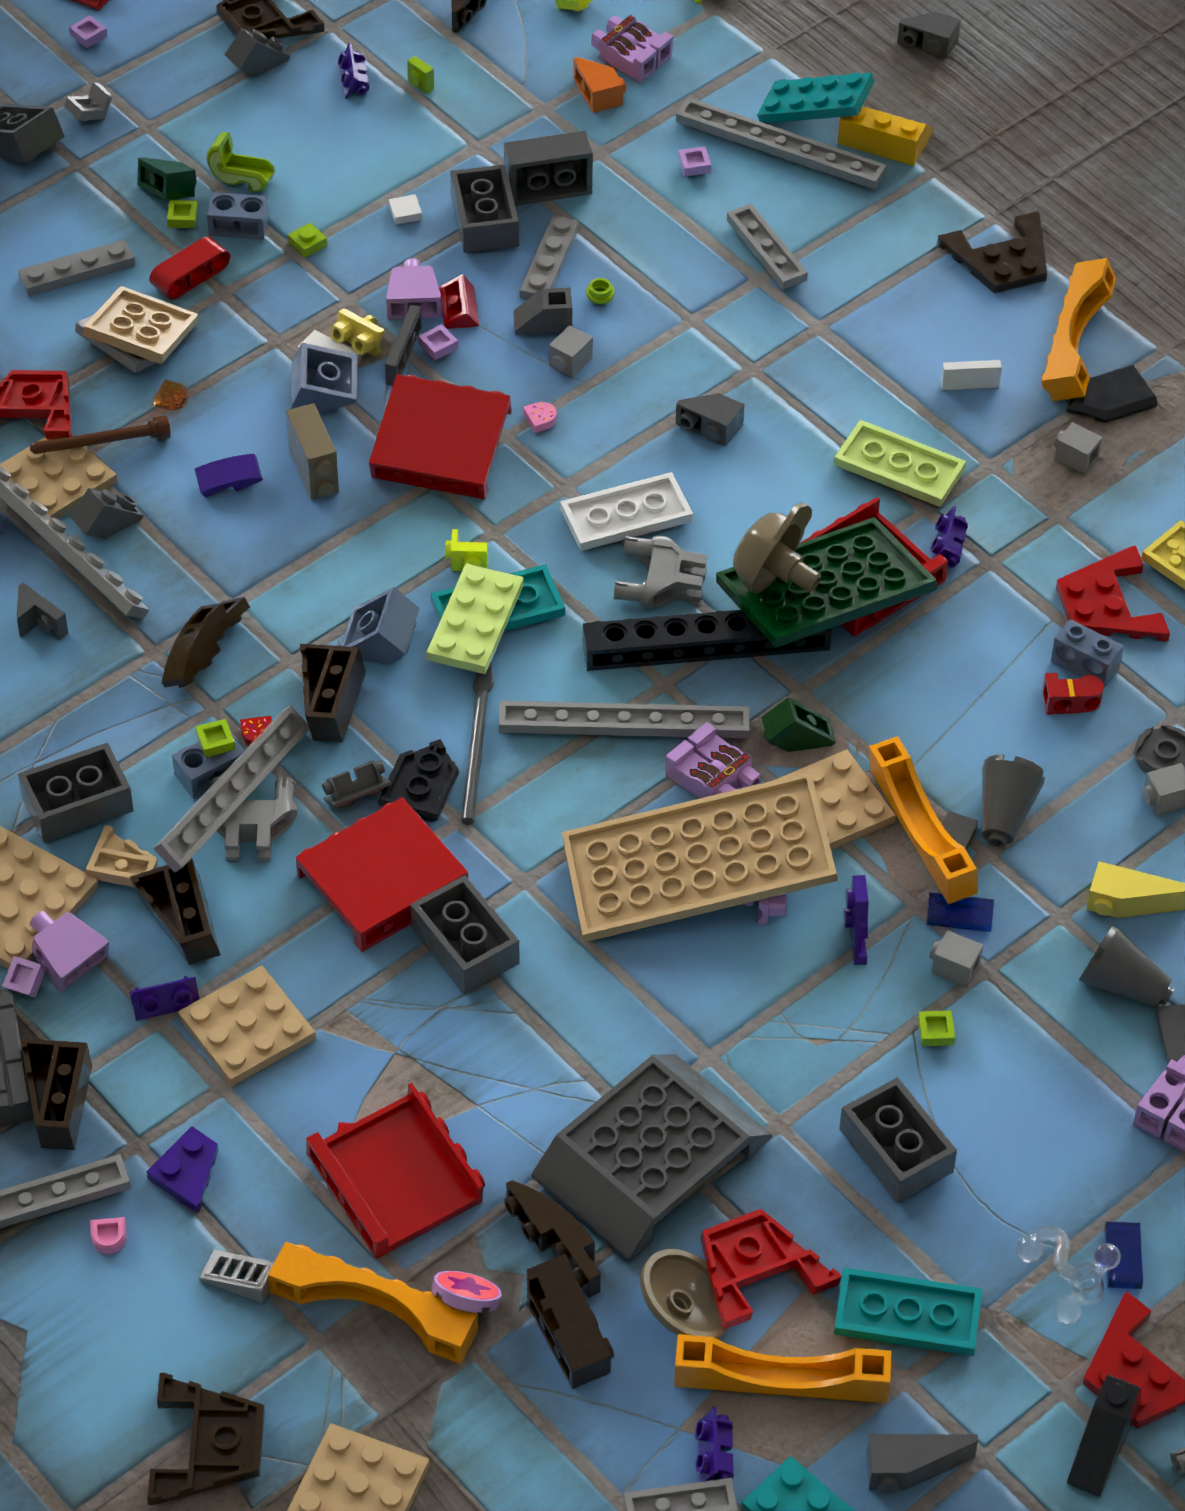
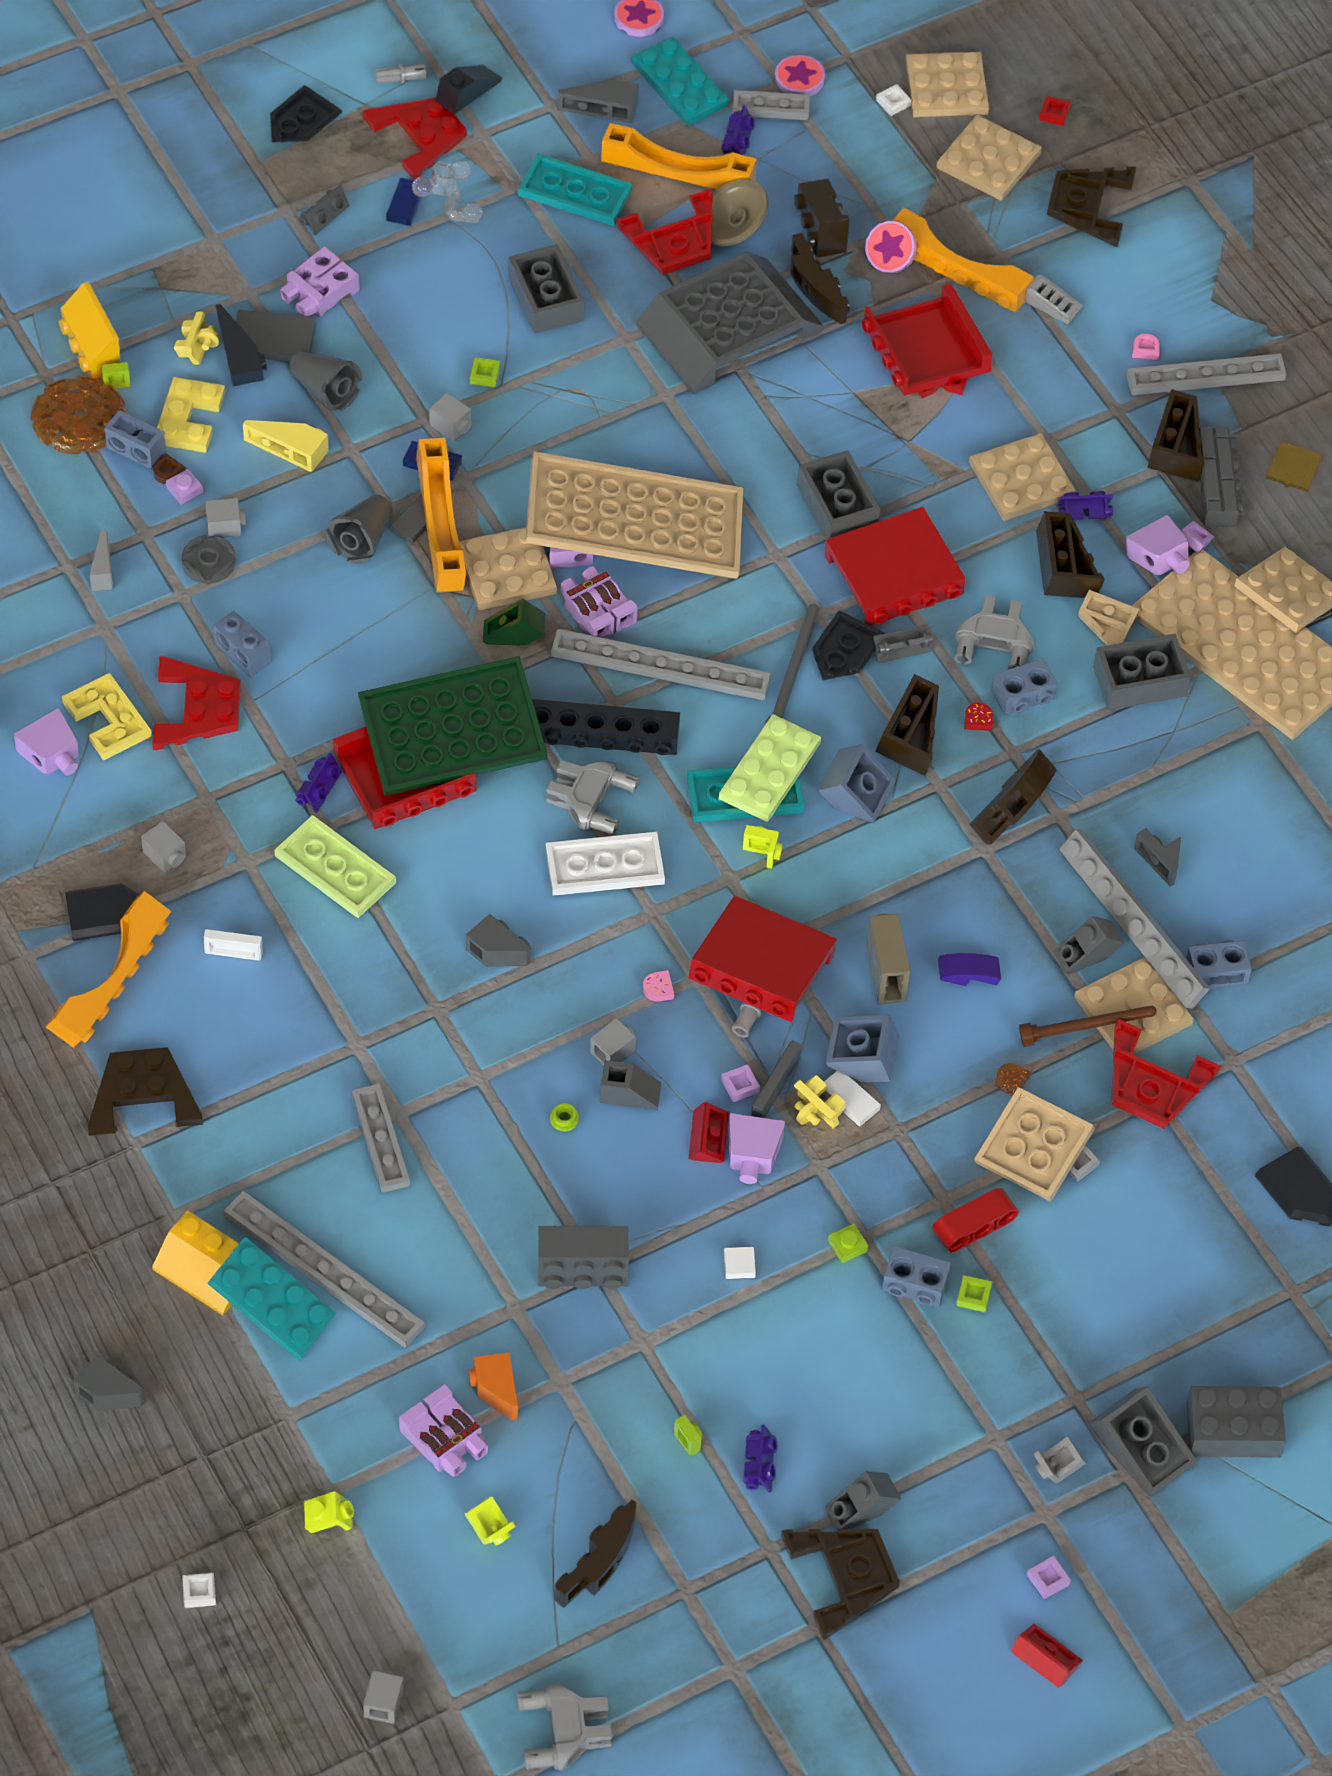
camera: 170 degrees left, 5 degrees up
light grey plate [18,240,135,296] -> none
dark green slope [137,158,197,201] -> none
dark purple wing [147,1126,218,1213] -> none
light grey plate [153,704,310,873] -> none
lime plate [195,719,235,758] -> none
lime animal [206,132,275,192] -> none
dark grey brick [450,164,519,253] -> none
light grey plate [520,215,579,300] -> none
lavender plate [678,146,712,177] -> none
dark tan piece [733,503,821,594] -> none
dark purple wing [843,875,869,965] -> none
red leg [1042,673,1104,715] -> none

